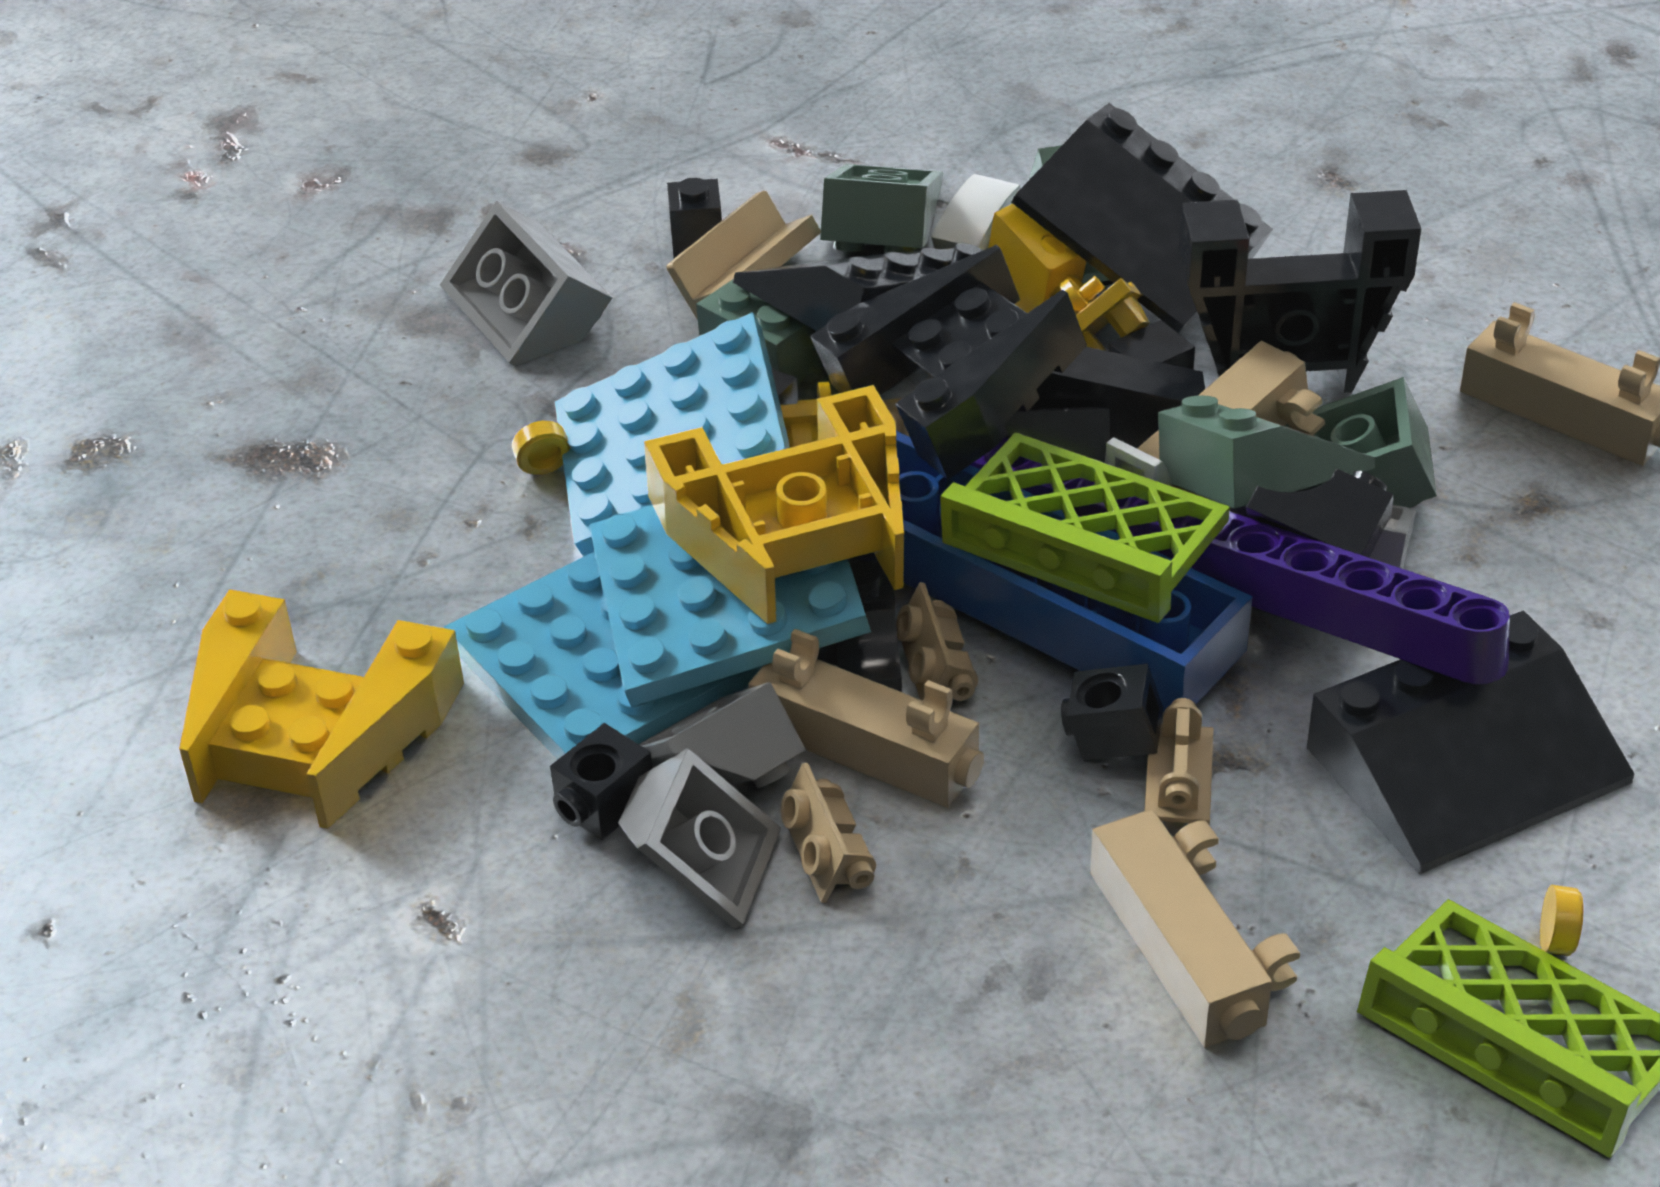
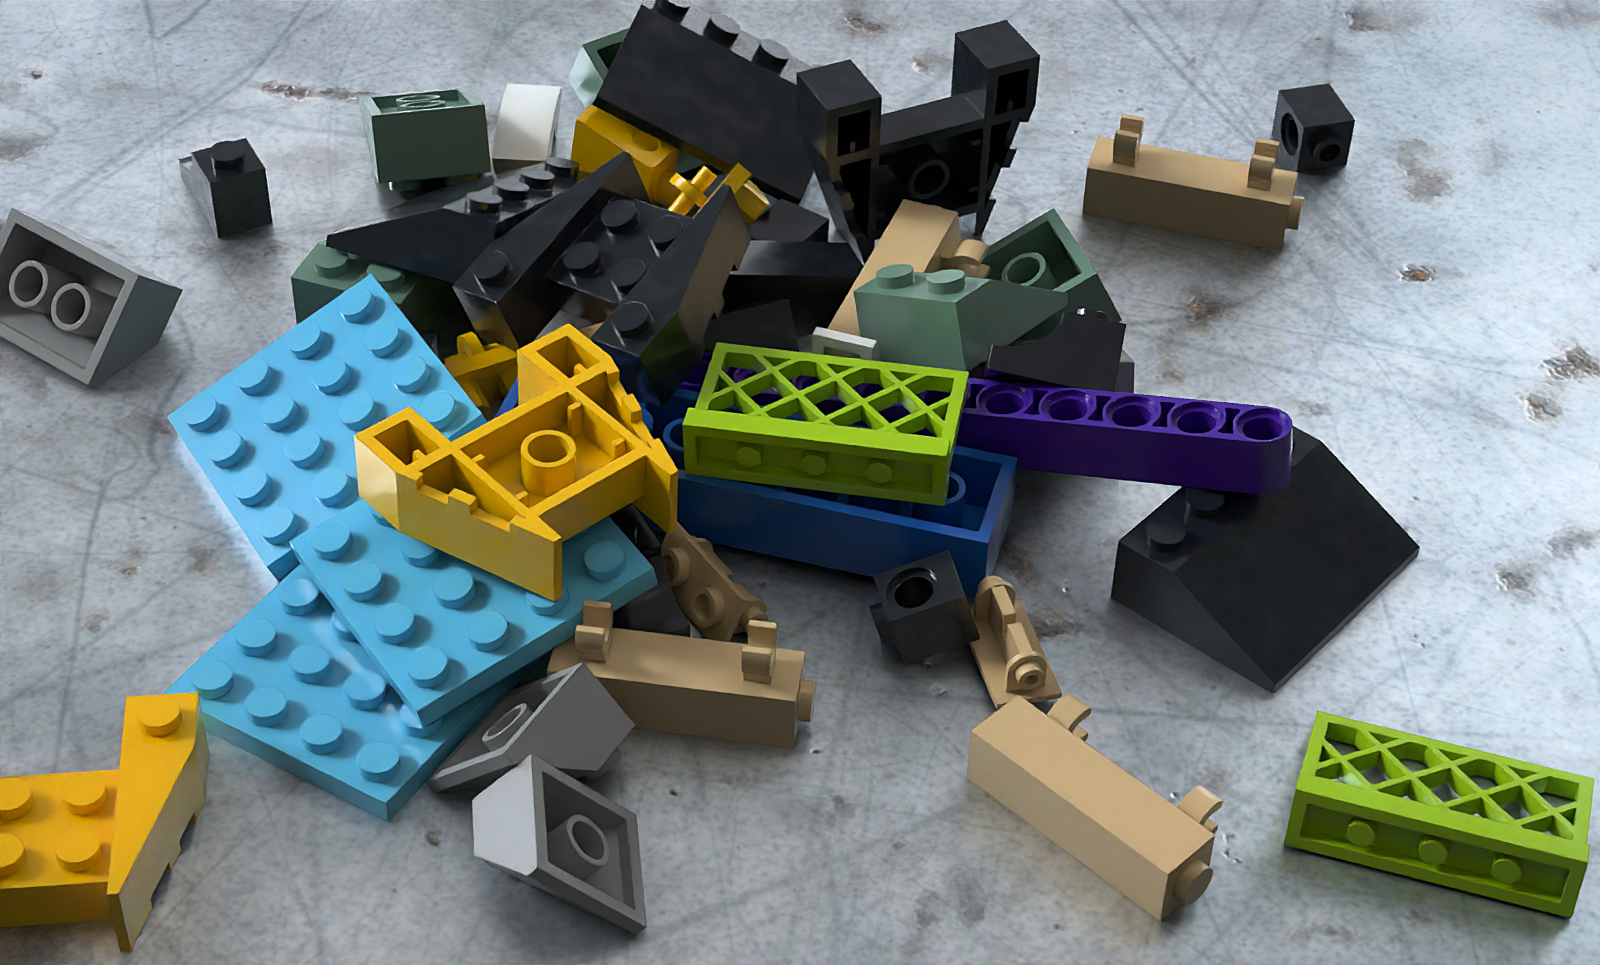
camera: 25 degrees left, 0 degrees up
yellow tile [512,420,571,475] -> none
black brick [550,723,653,840] -> none
tan panel [667,190,821,320] -> none
tan hinge [780,763,876,903] -> none
yellow tile [1540,884,1584,956] -> none

